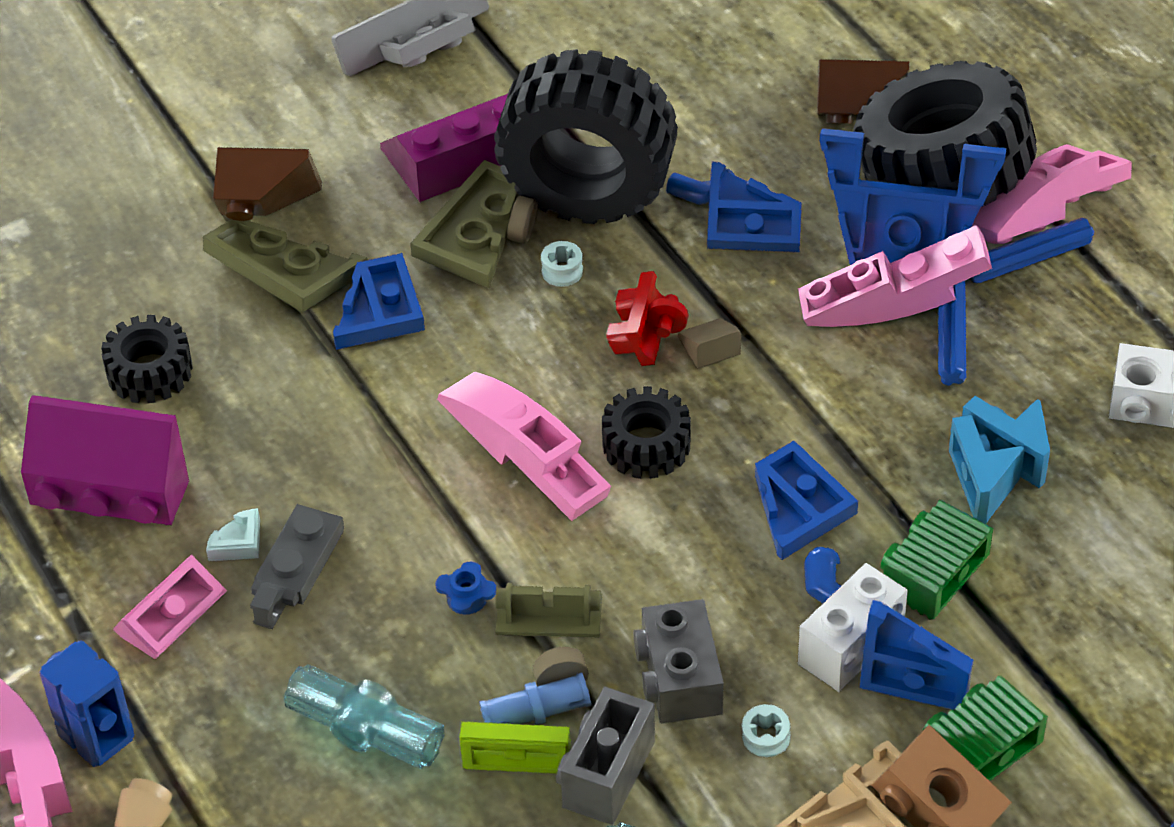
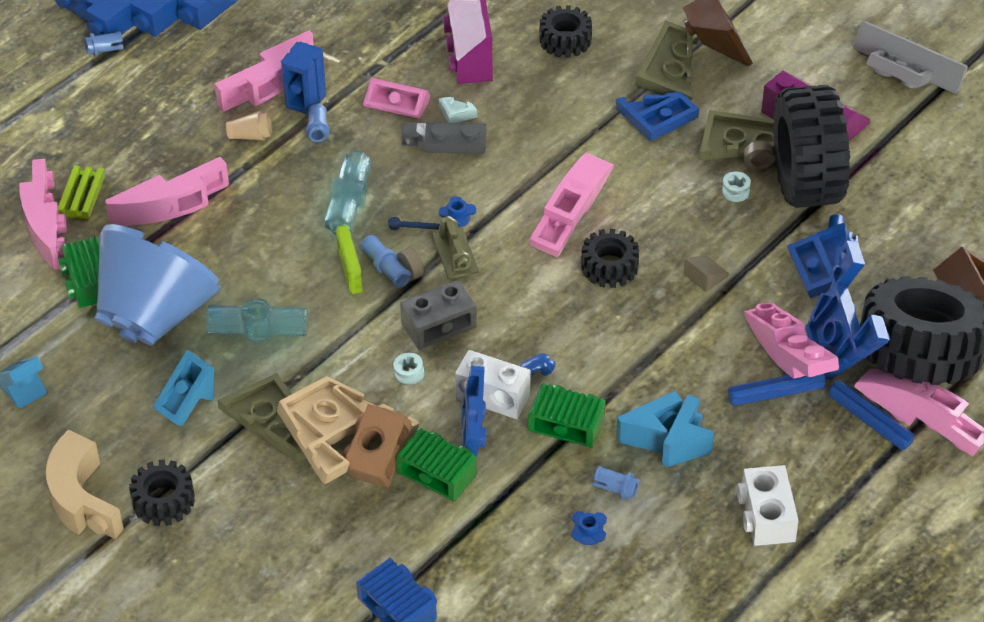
camera: 70 degrees right, 0 degrees up
flat silver brick [556,686,655,825] -> none
red hips [606,271,689,366] -> none
blue wing [755,441,858,560] -> none
none -> medium blue pin [305,104,330,142]
none -> dark blue hinge [388,217,440,230]
none -> blue plate [571,511,607,545]
none -> medium blue pin [593,466,640,500]

